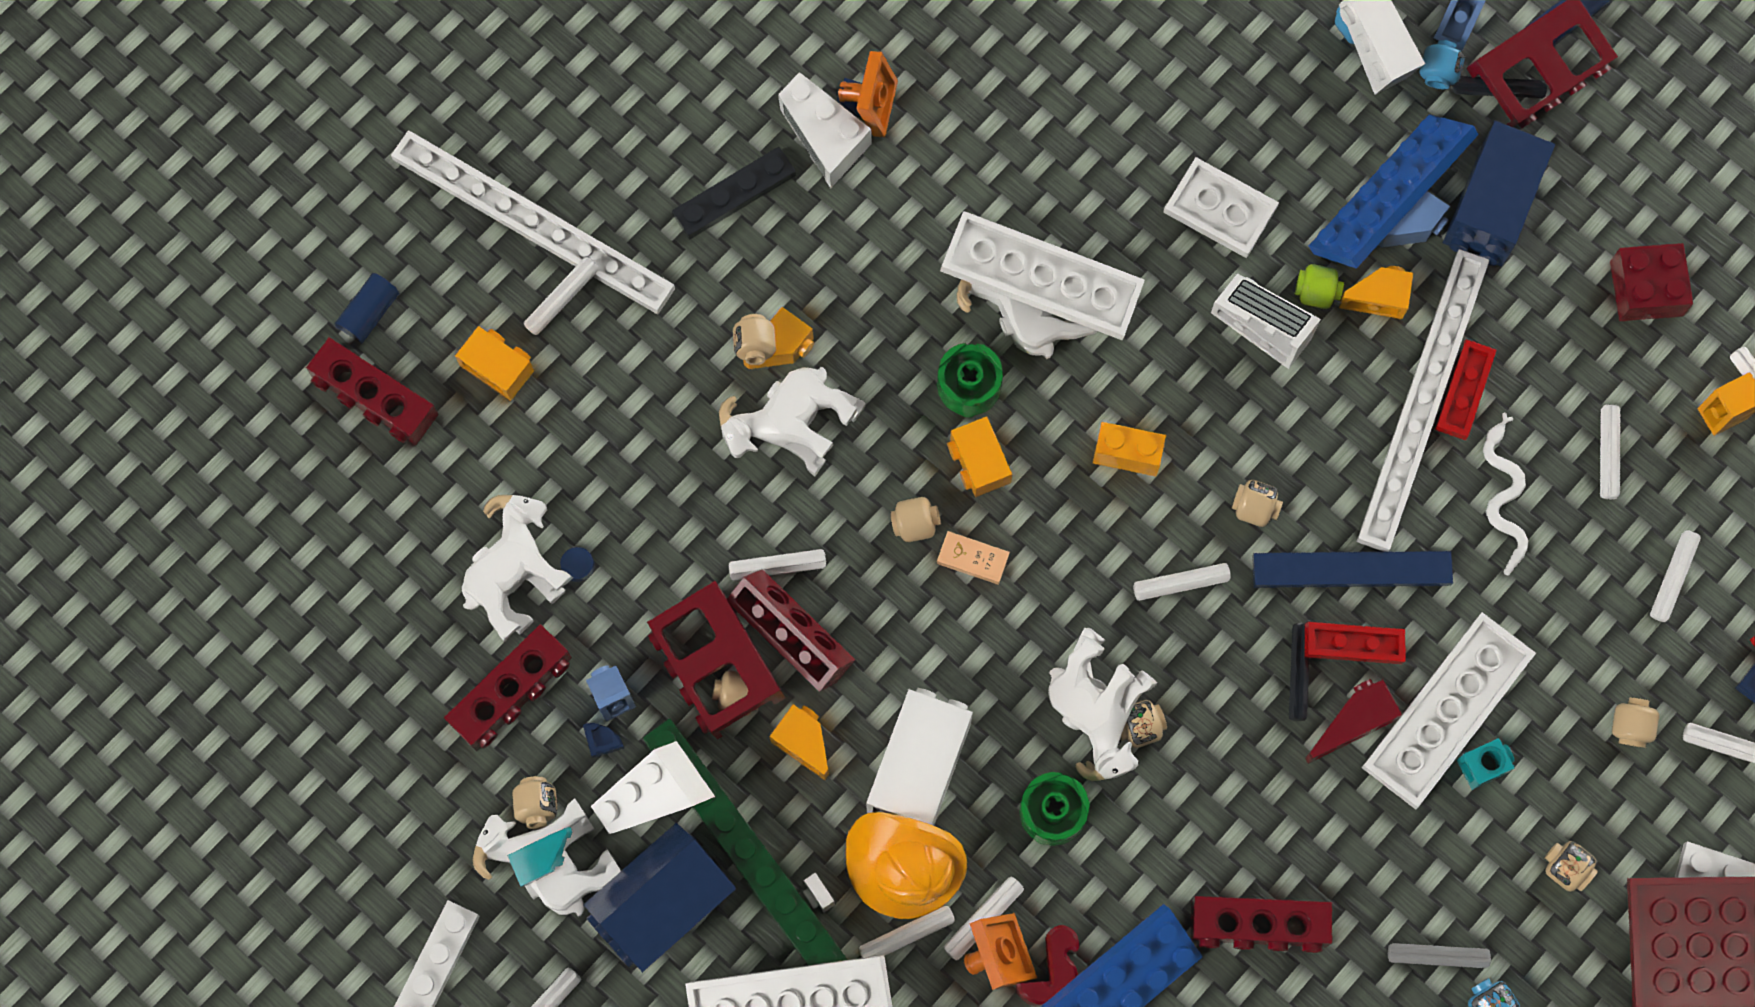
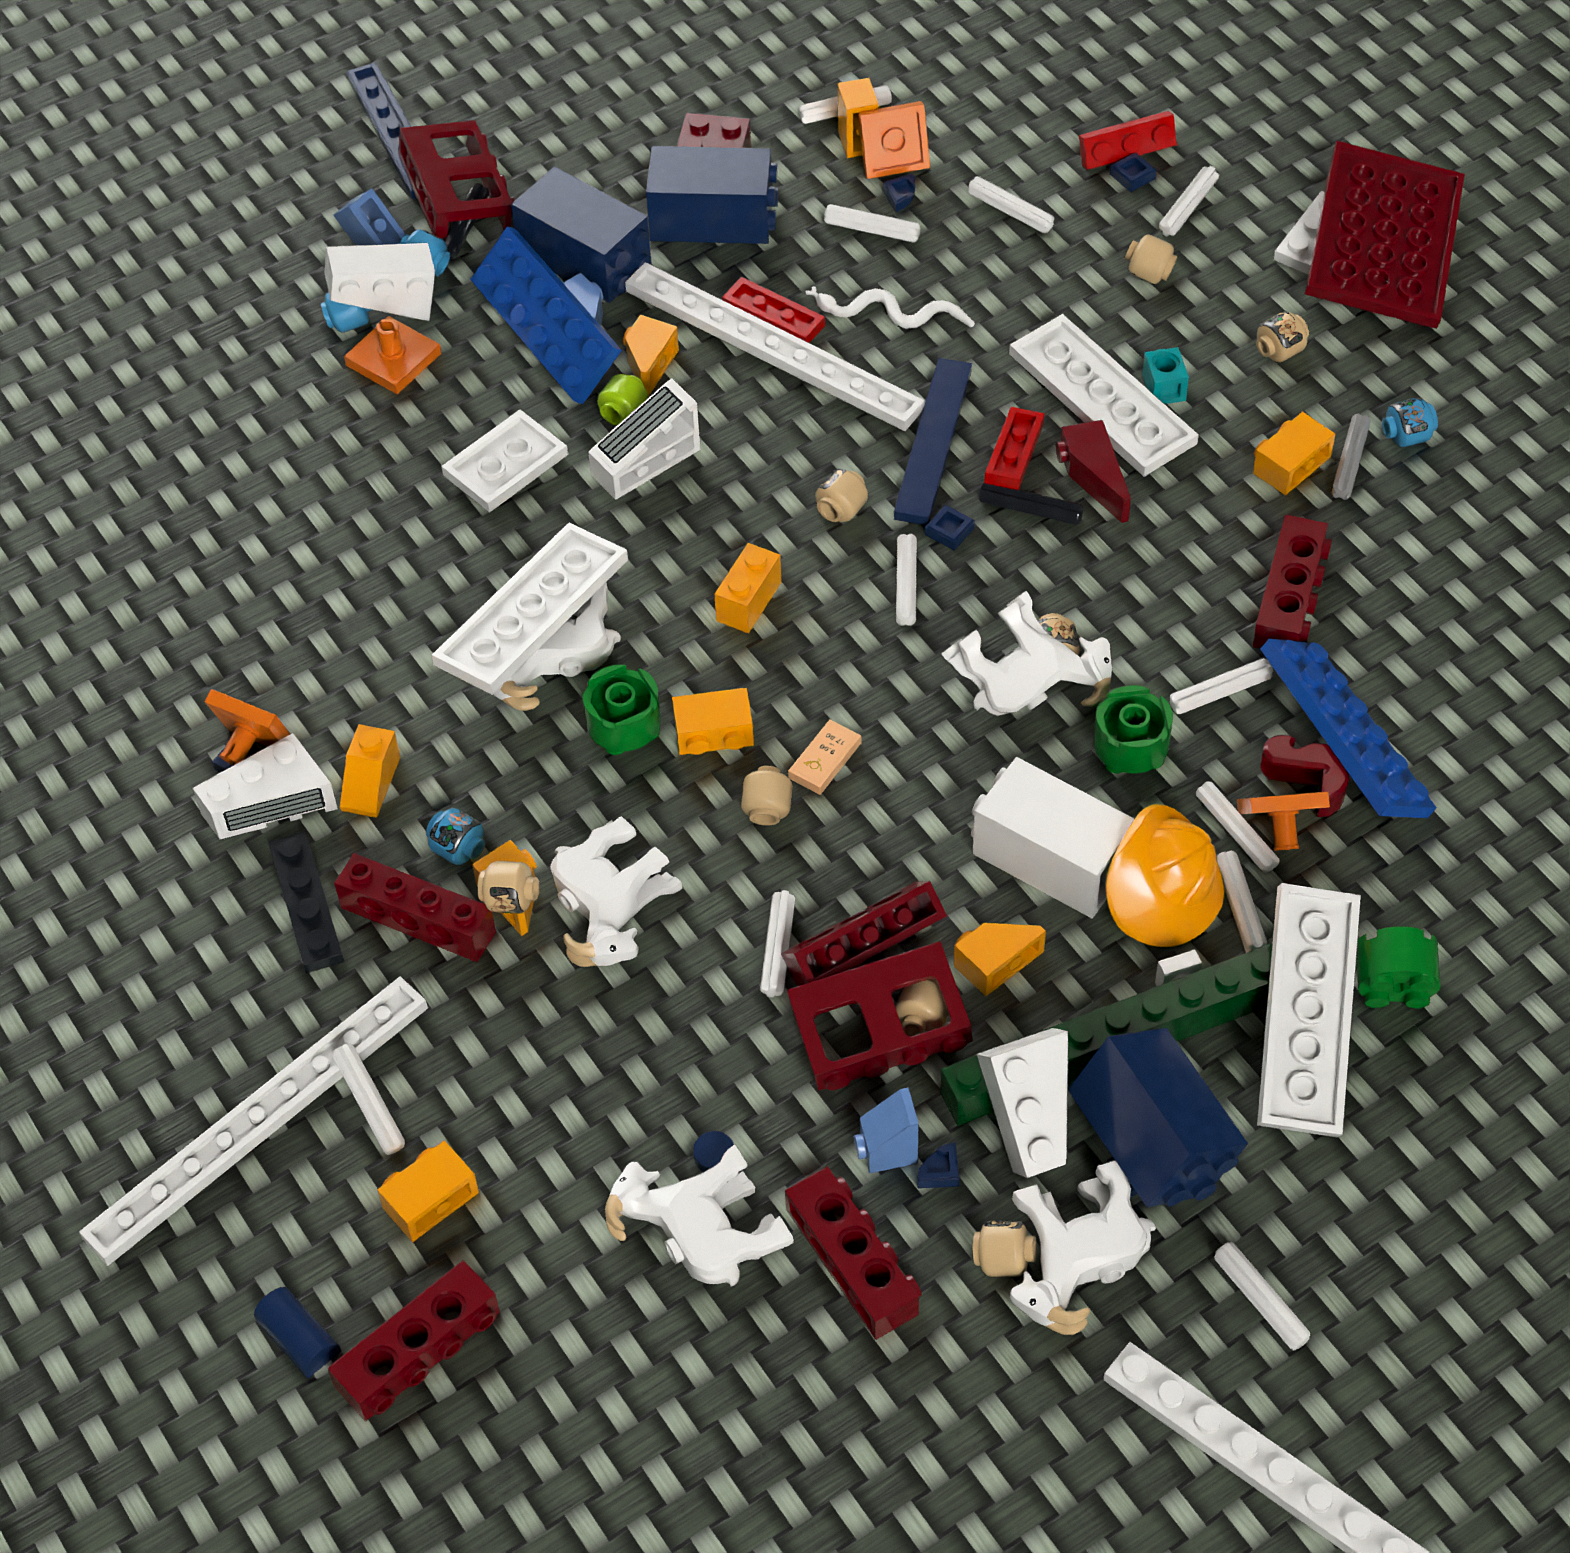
camera: 75 degrees left, 20 degrees down
teal slope [507,827,572,887] -> none
none -> dark red brick [334,853,496,962]
none -> light orange slope [340,724,401,818]
none -> orange tile [344,316,441,394]
none -> dark azure head [426,808,485,865]
none -> dark blue brick [646,146,778,244]
none -> orange tile [858,101,930,179]
none -> dark blue tile [883,173,915,212]
none -> dark blue tile [925,505,975,551]
none -> white axle [1169,658,1273,714]
none -> light orange brick [1253,411,1335,496]

